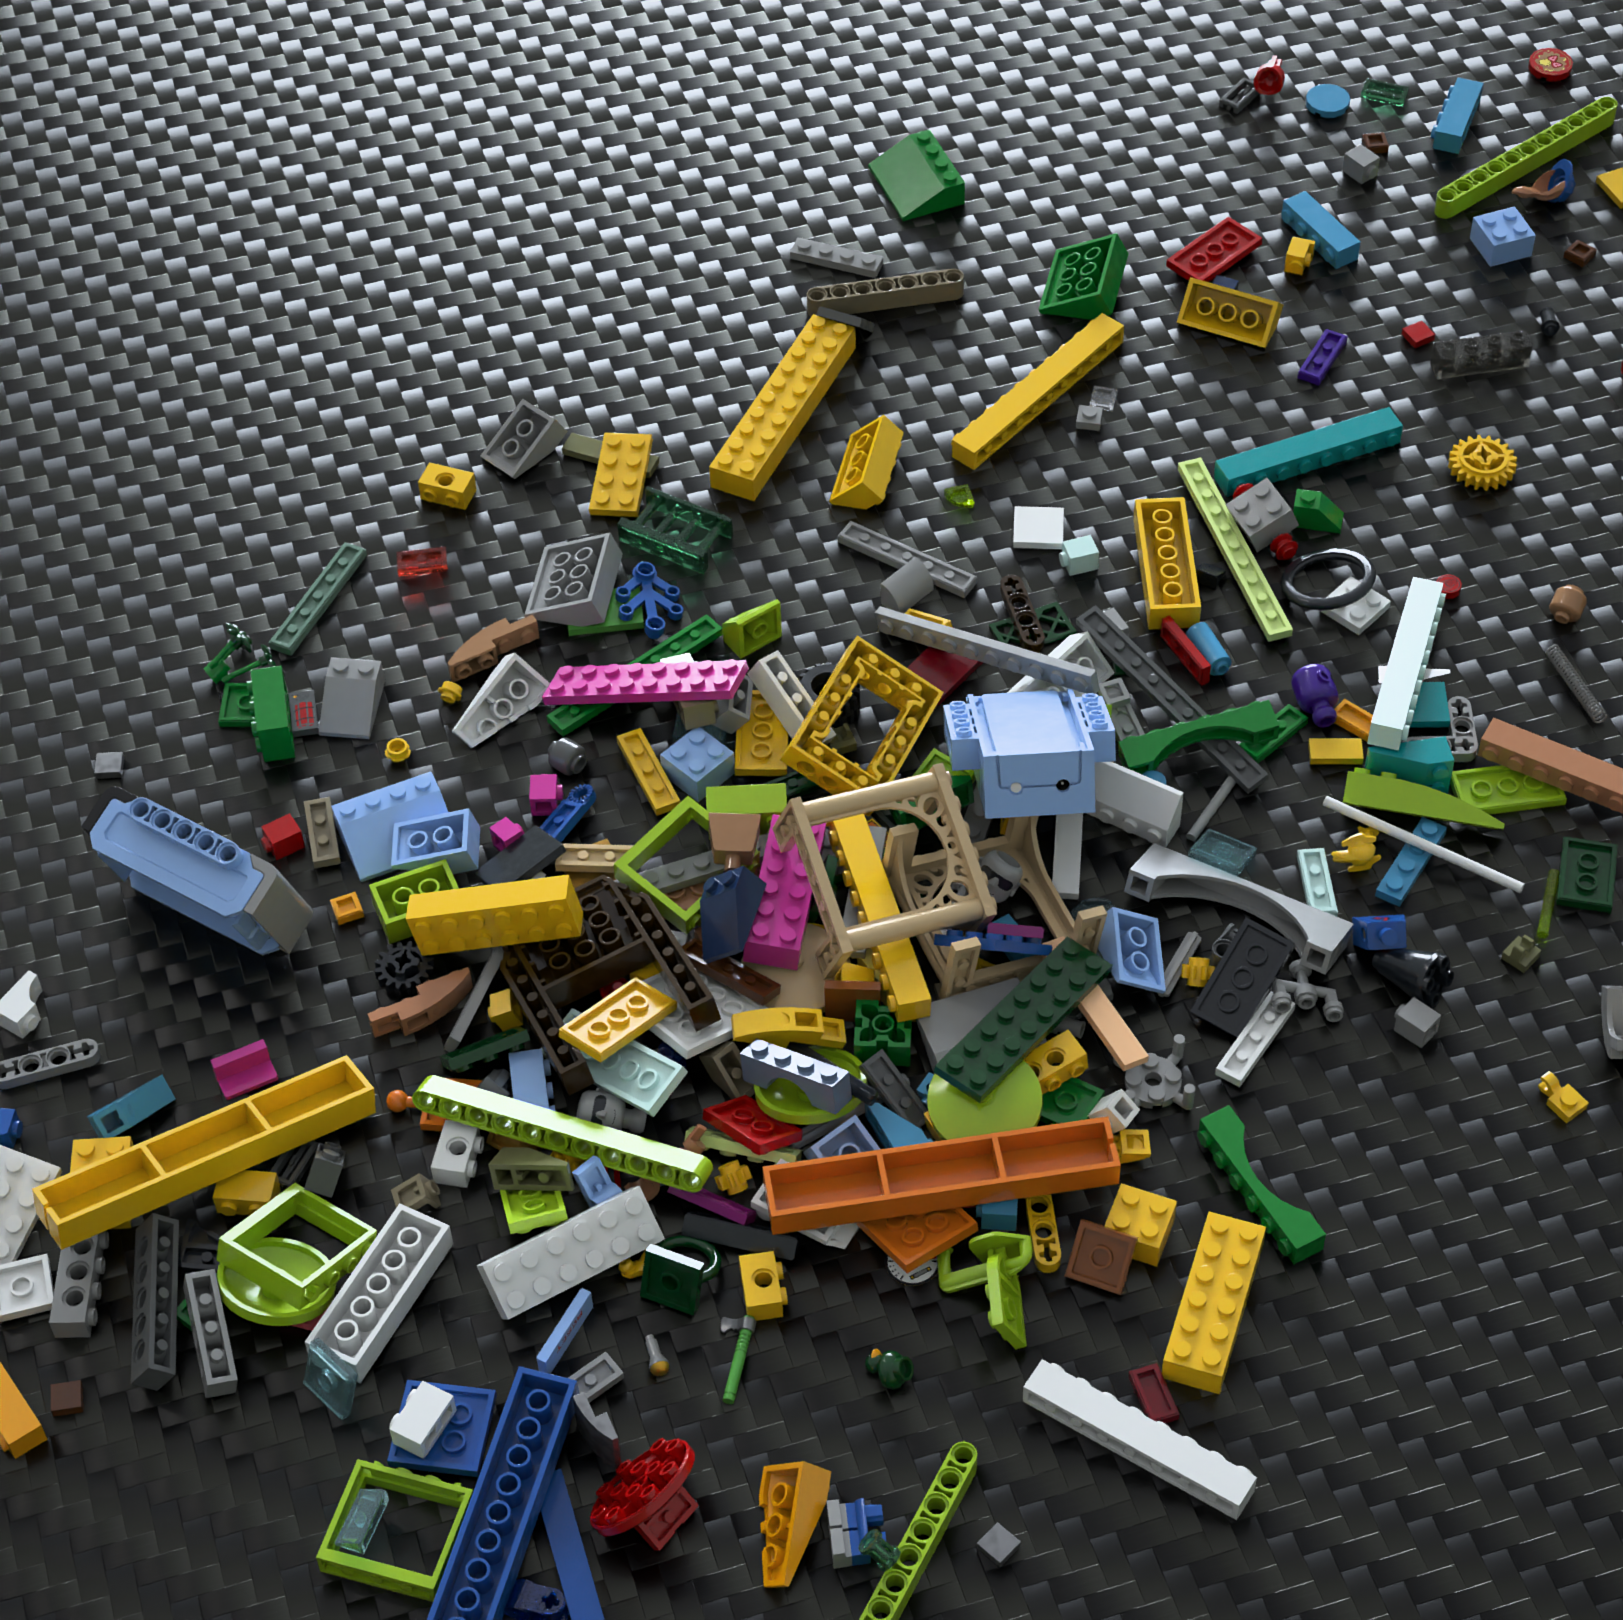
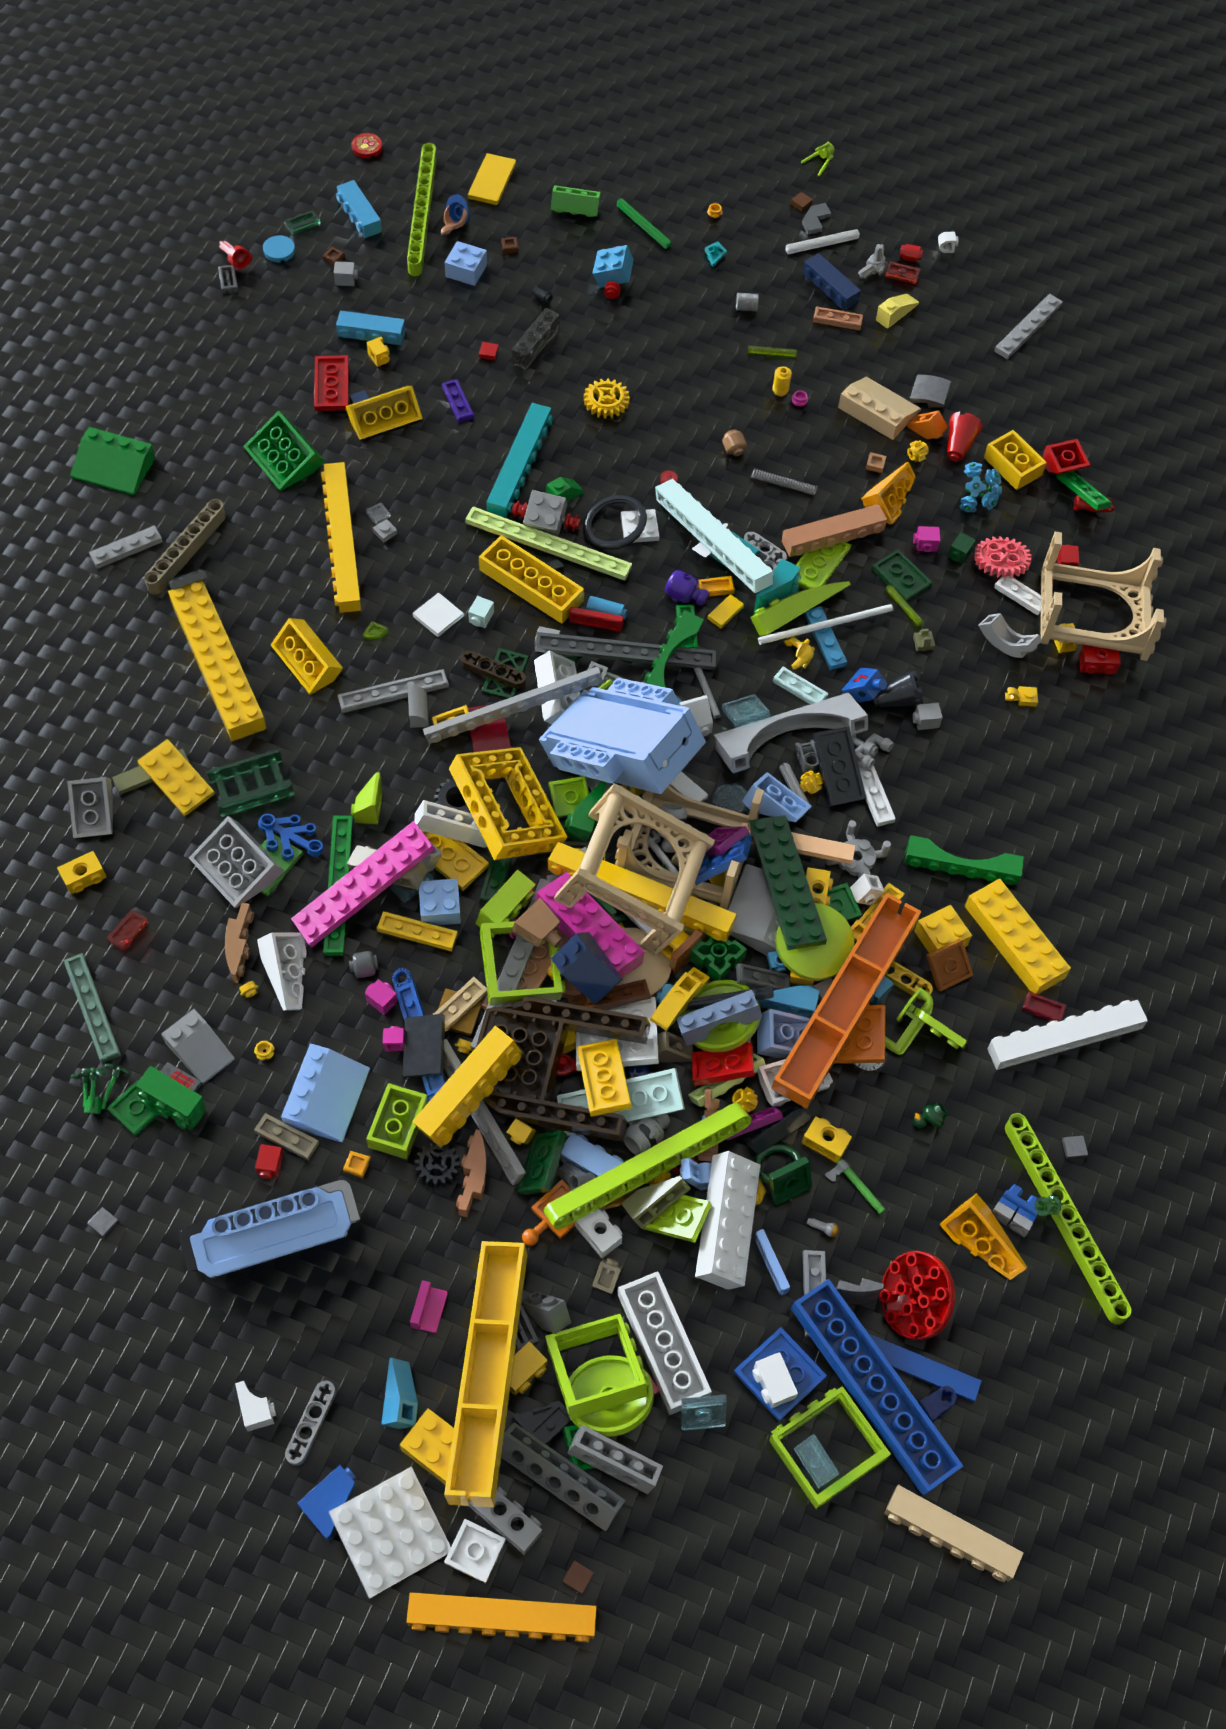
camera: 55 degrees left, 10 degrees up
light blue slope [391,808,480,874] -> none

